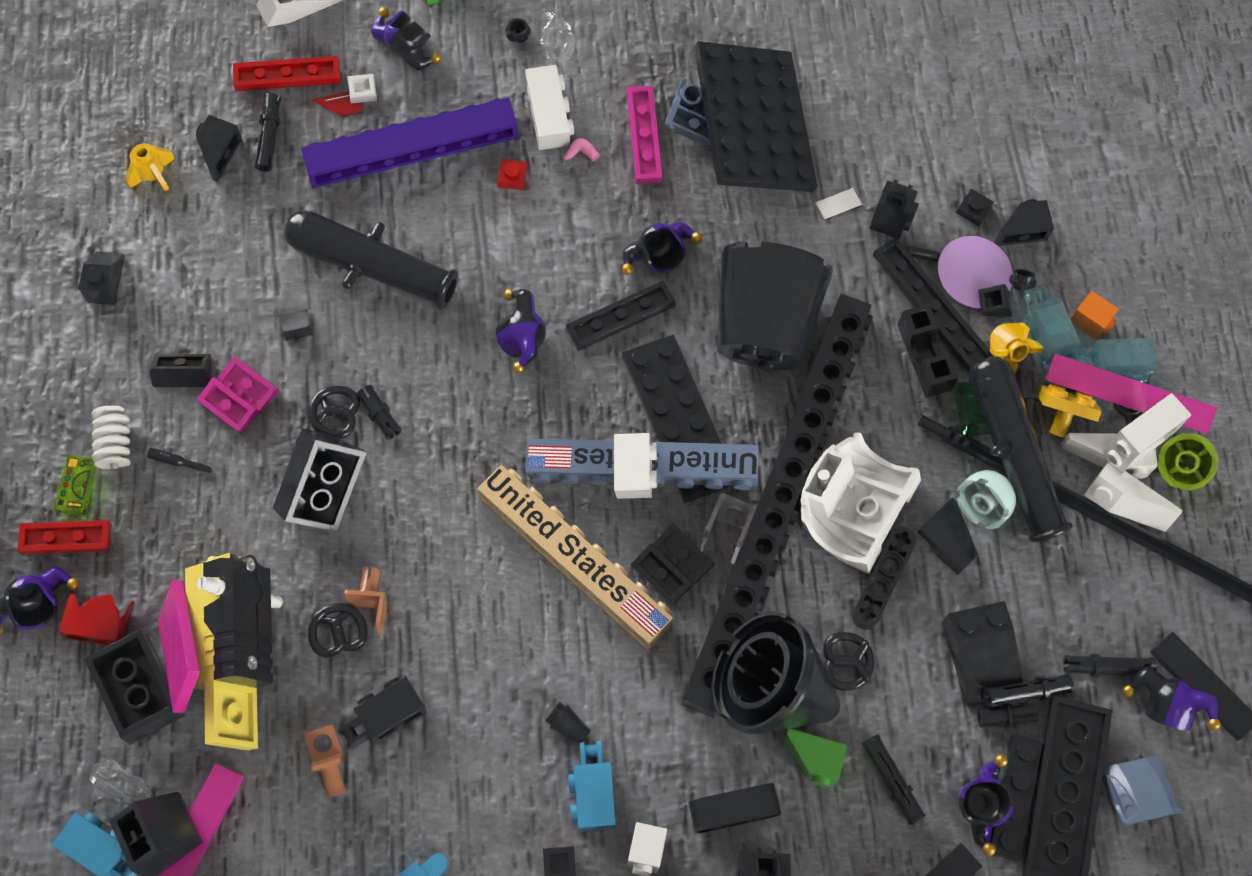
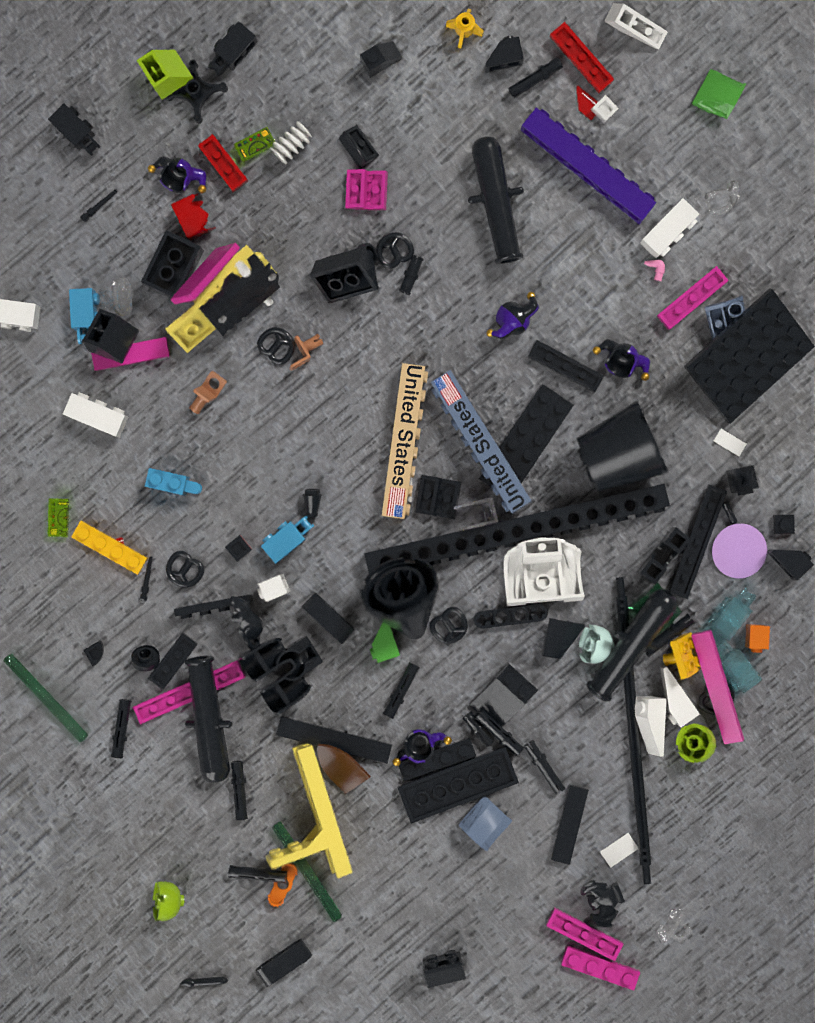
camera: 65 degrees right, 20 degrees up
black piece [147,447,212,473] -> none
black slope [280,309,313,341] -> none
black brick [338,676,427,749] -> none
black piece [371,7,441,71] -> none
red plate [497,159,528,190] -> none
black plate [505,18,531,43] -> none
white brick [614,433,657,499] -> none
black slope [978,284,1012,316] -> none
yellow brick [990,323,1044,374] -> none
black plate [1009,269,1037,291] -> none
white window [1103,393,1191,473] -> none
piece [1122,667,1221,731] -> none

